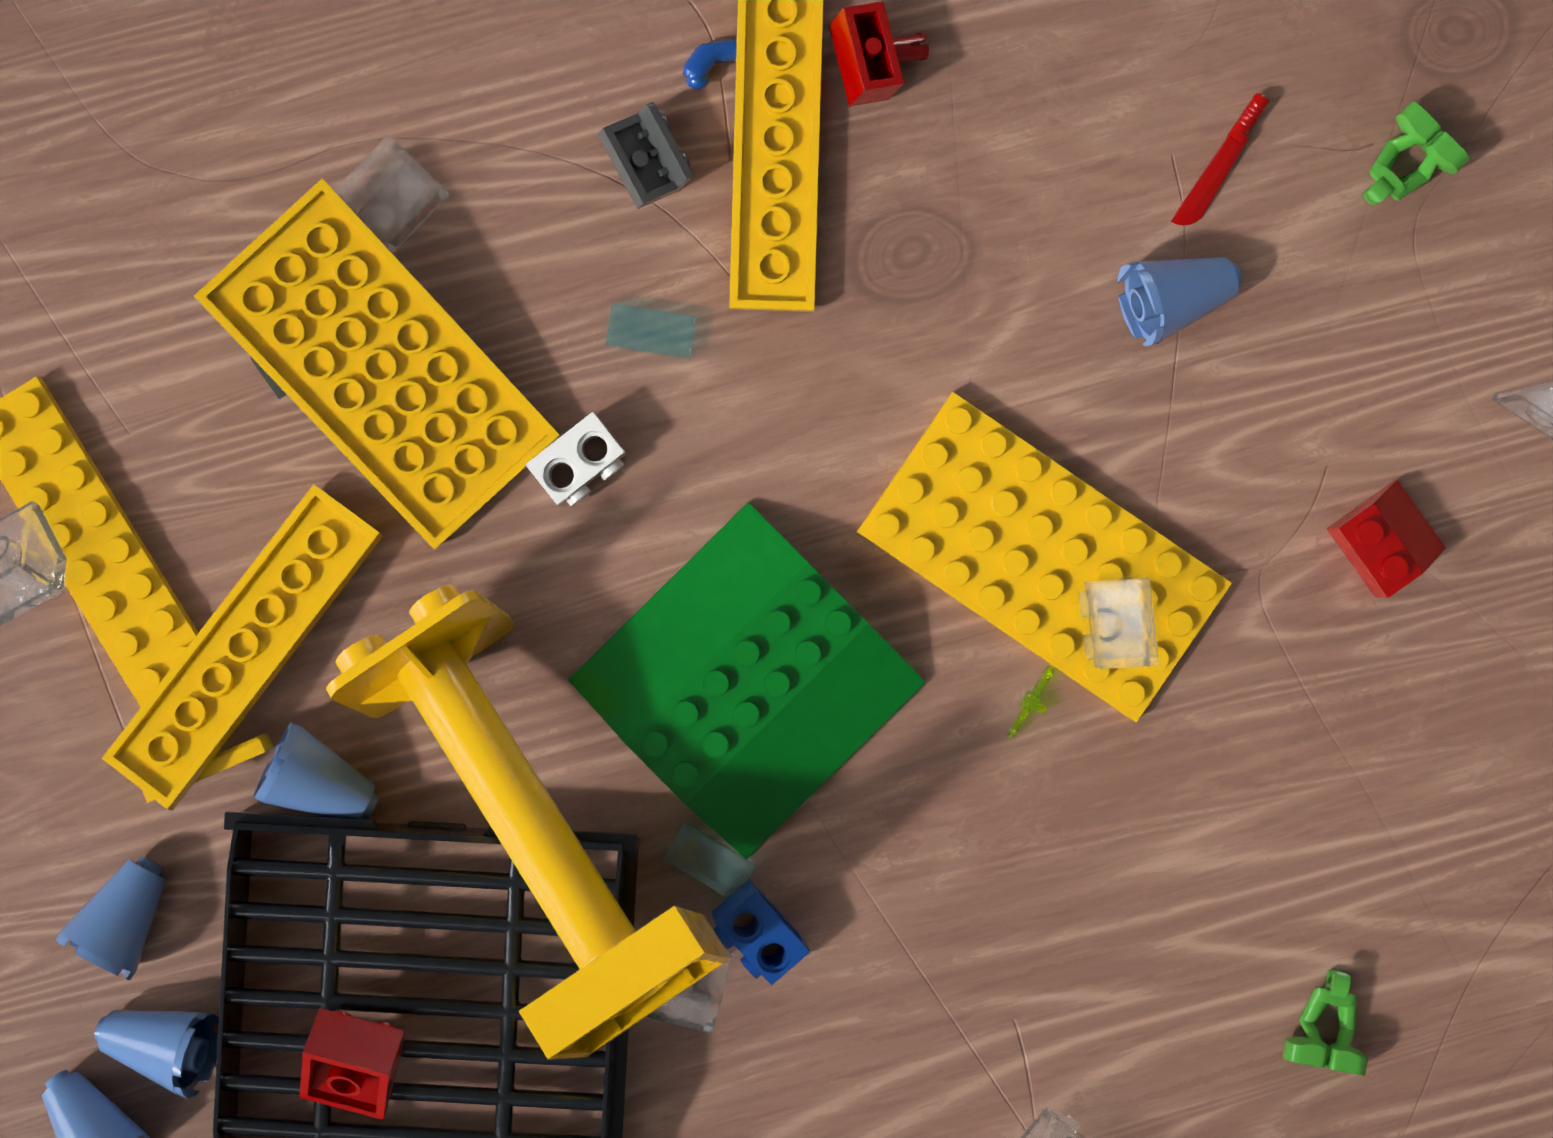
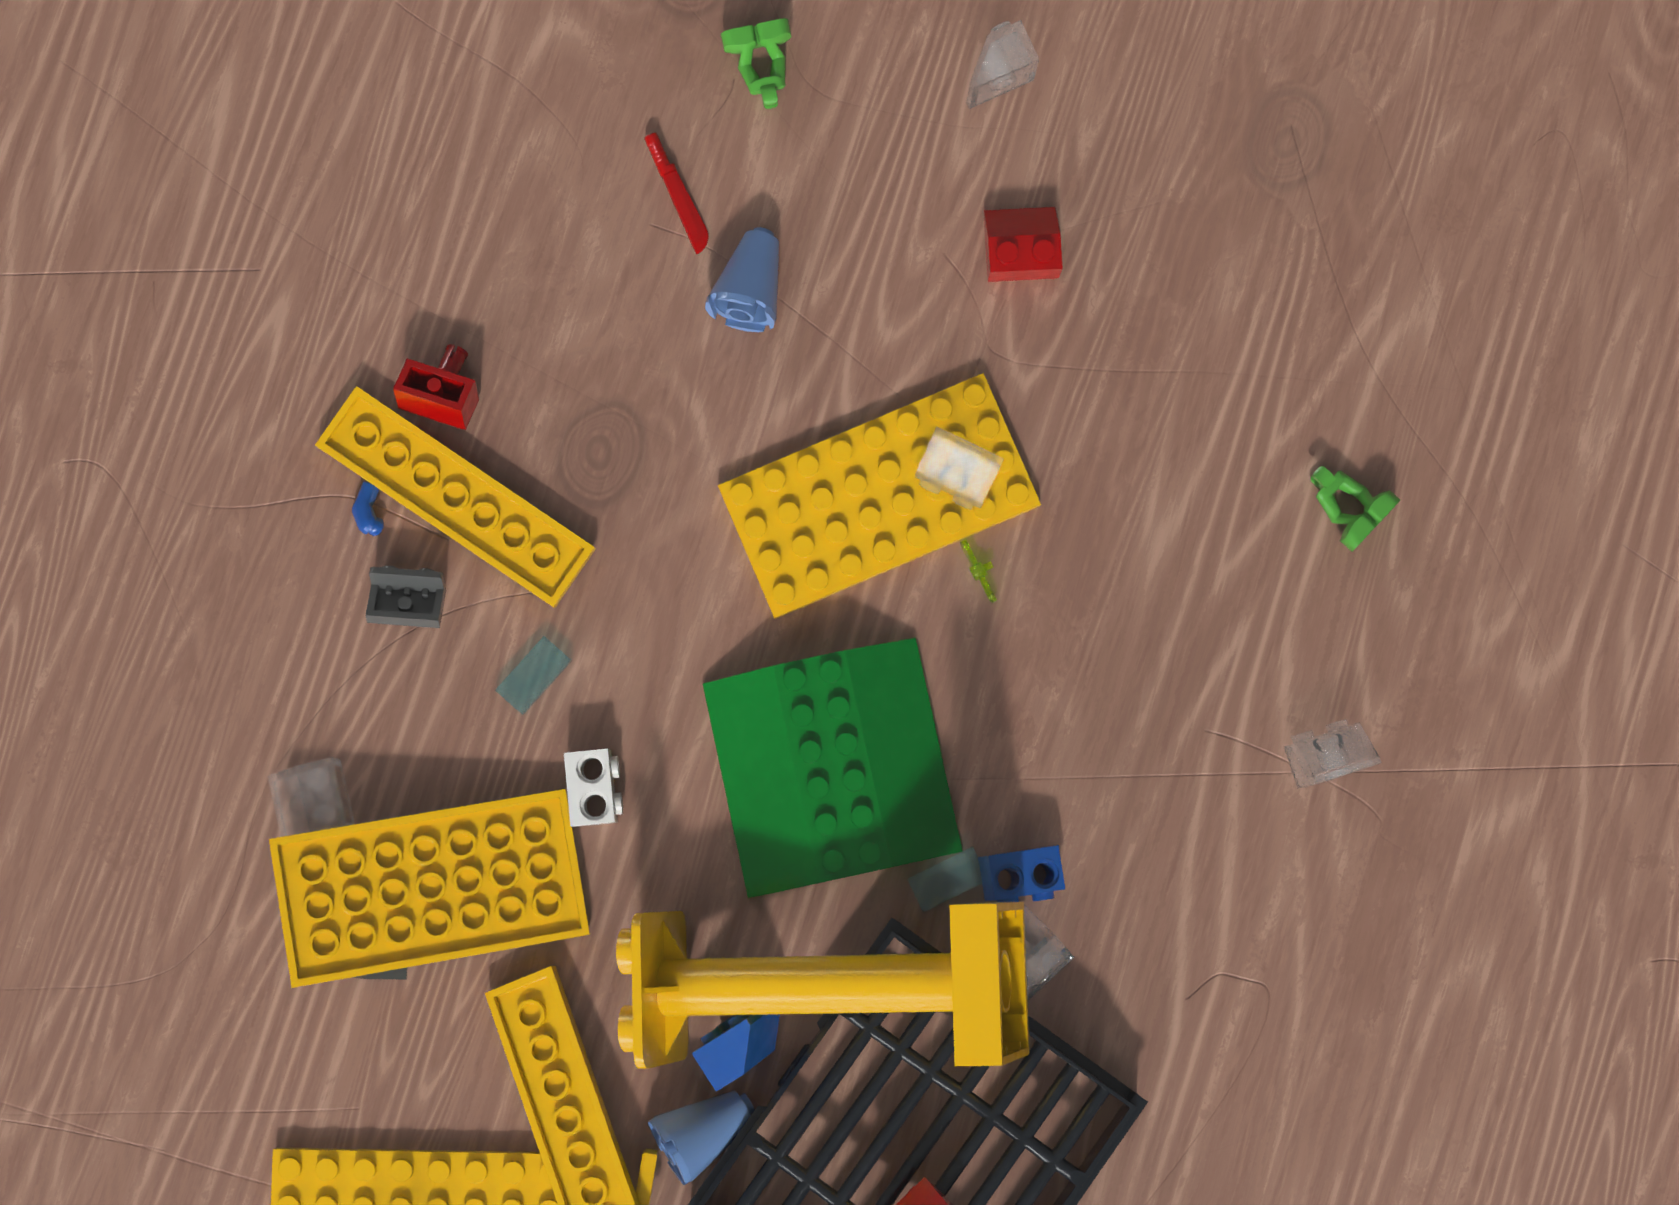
camera: 50 degrees left, 5 degrees down
none -> blue slope [692,1014,780,1091]

